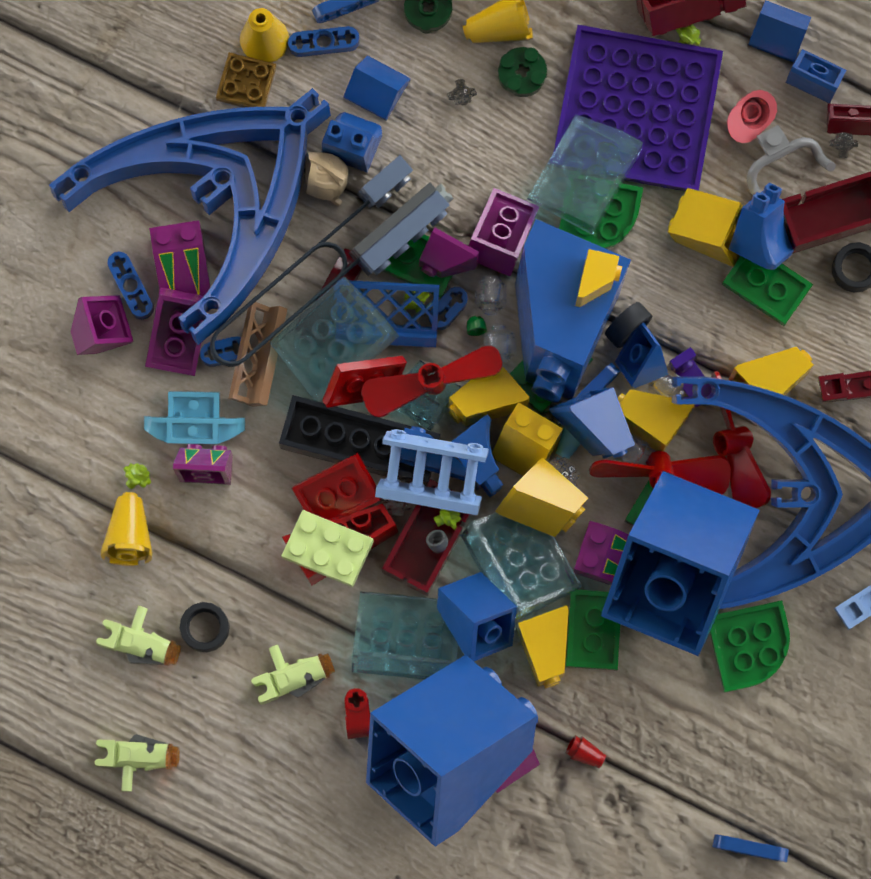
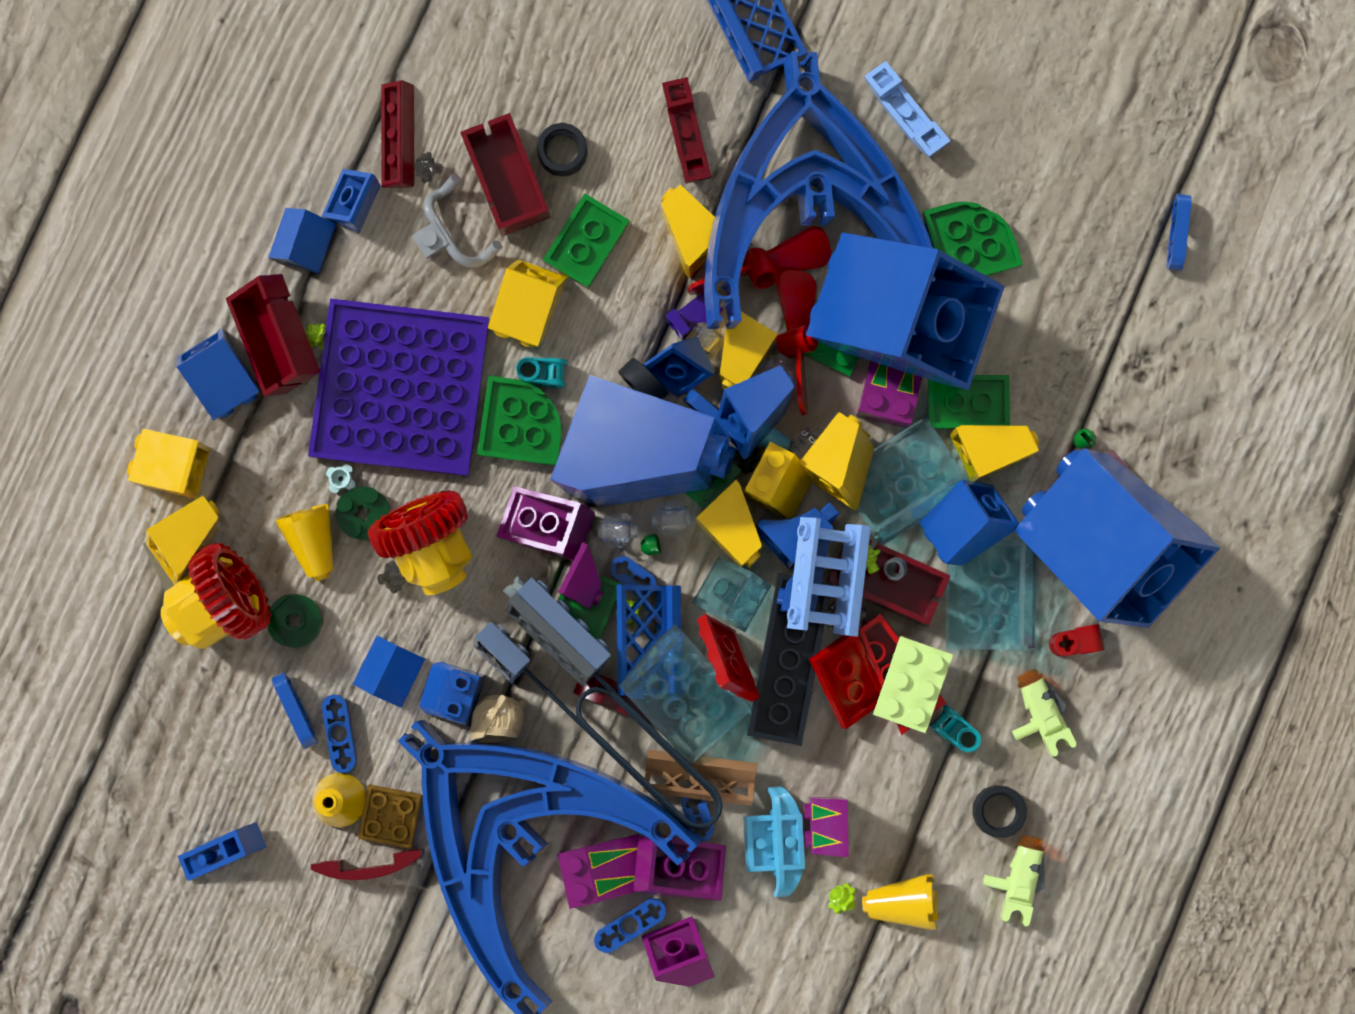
camera: 90 degrees left, 5 degrees up
yellowish green piece [95,734,180,792] -> none
red piece [361,345,503,418] -> none
clear light blue slope [527,115,643,235] -> none
red cone [566,735,606,768] -> none
yellow slope [575,249,622,307] -> none
coral piece [727,90,777,143] -> none
blue hips [729,183,794,270] -> none
none -> dark red slope [311,848,424,880]
none -> light aqua plate [326,464,356,493]
none -> piece [368,490,472,595]
none -> teal piece [516,357,568,389]
none -> teal piece [928,704,981,753]
none -> green hinge [1073,429,1096,451]

